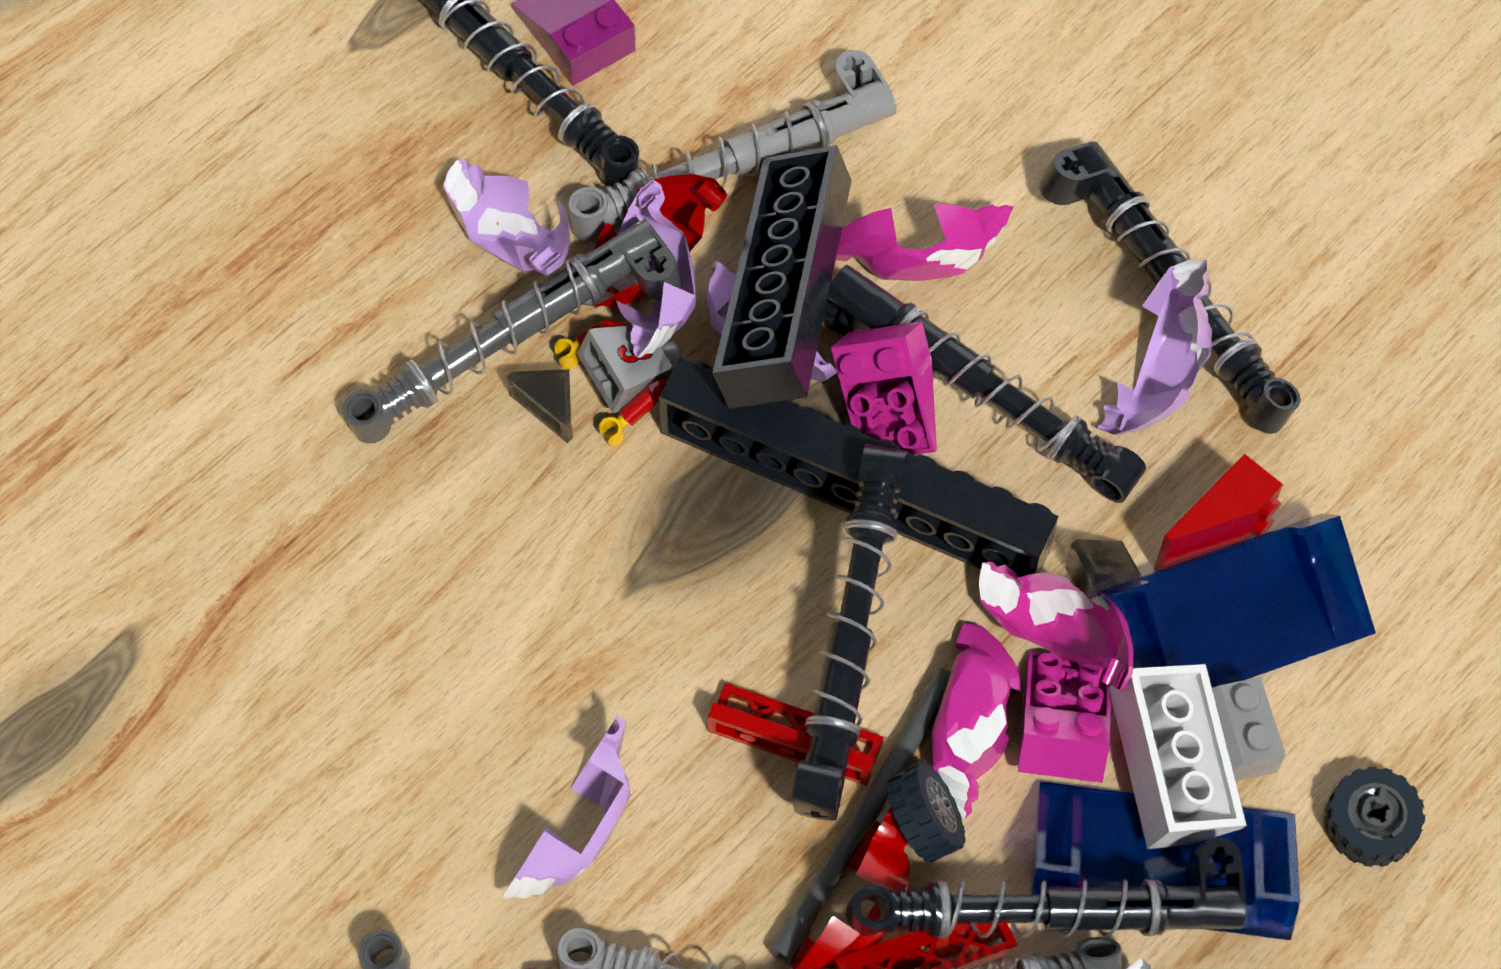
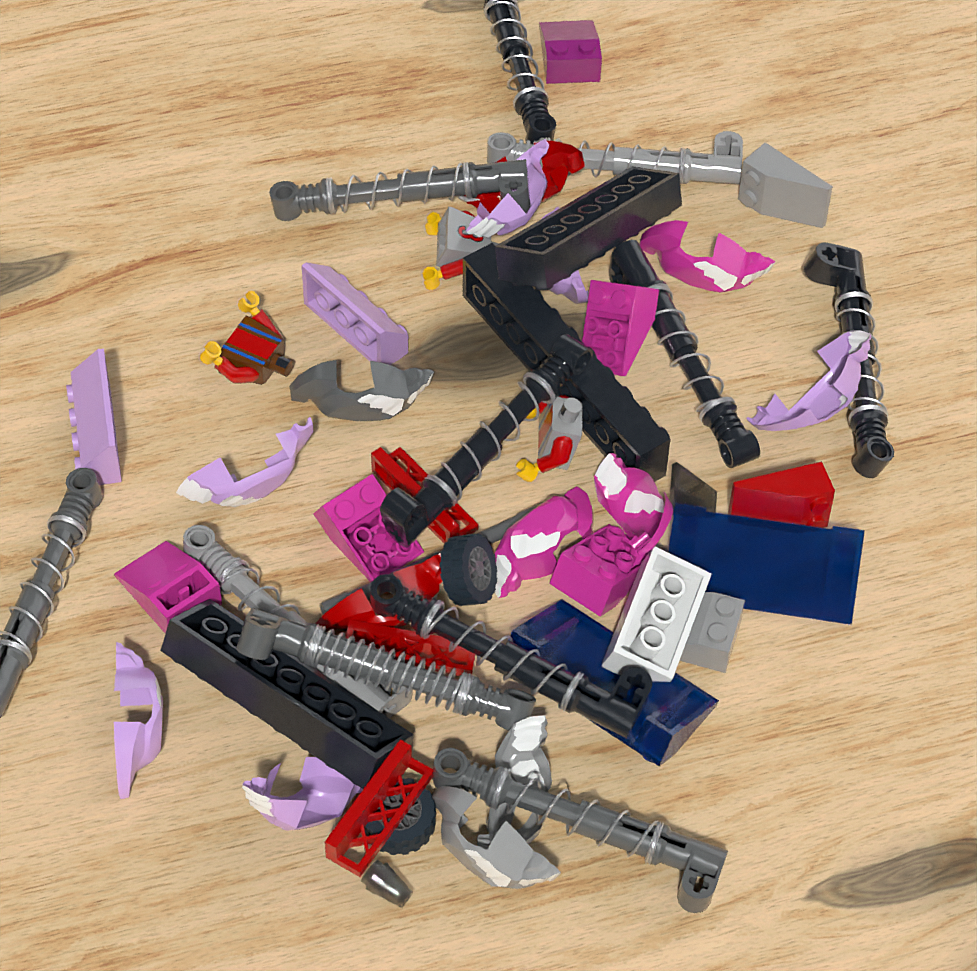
camera: 30 degrees right, 10 degrees down
lavender animal [443,160,570,276] -> none
clear smoke slope [507,369,573,443] -> none
black wheel [1324,767,1425,867] -> none
none -> lavender slope [66,348,122,485]
none -> torso [200,291,294,385]
none -> dark grey animal [289,360,434,421]
none -> lavender slope [301,262,408,365]
none -> dark pink slope [313,474,424,582]
none -> torso [516,395,582,482]
none -> light grey slope [738,143,833,228]

